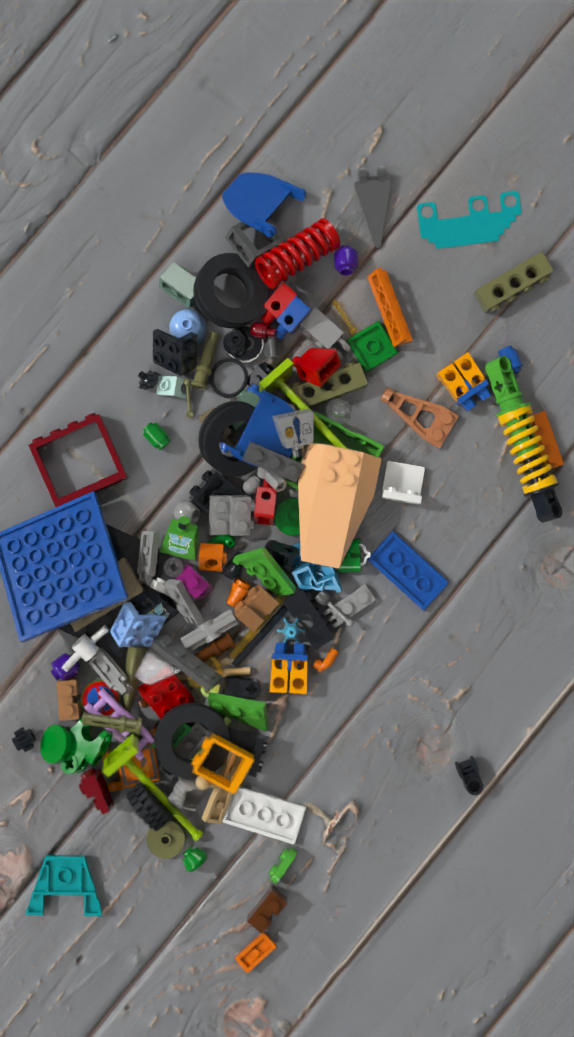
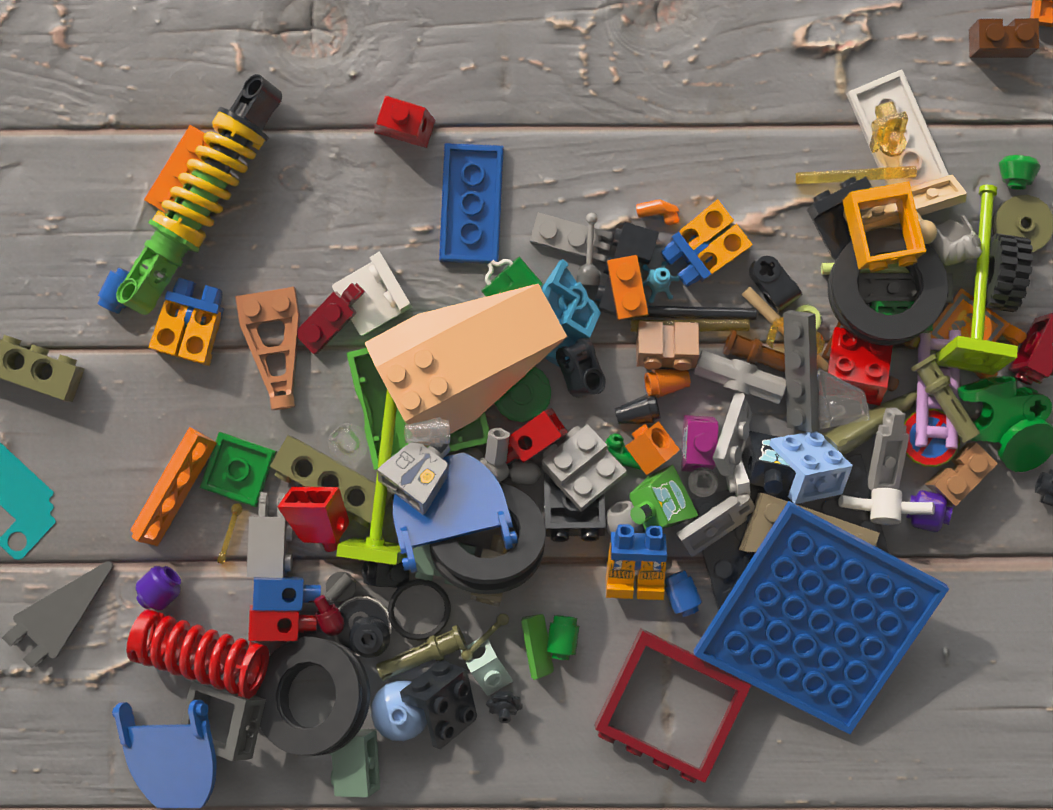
camera: 125 degrees left, 0 degrees up
bright green wing [208,692,269,732] -> none
bright green wing [233,547,296,597] -> none
dark grey plate [242,441,304,482] -> none
bright green plate [268,847,298,884] -> none
none -> dark red plate [297,283,366,354]
none -> red torso [374,96,436,148]
none -> clear cone [404,417,450,447]
none -> bright green slope [521,614,554,680]
none -> hips [606,524,667,600]
none -> orange plate [607,255,648,320]
none -> blue brick [664,570,702,617]
none -> clear yellow bar [795,166,917,184]
none -> clear yellow hips [869,102,909,157]

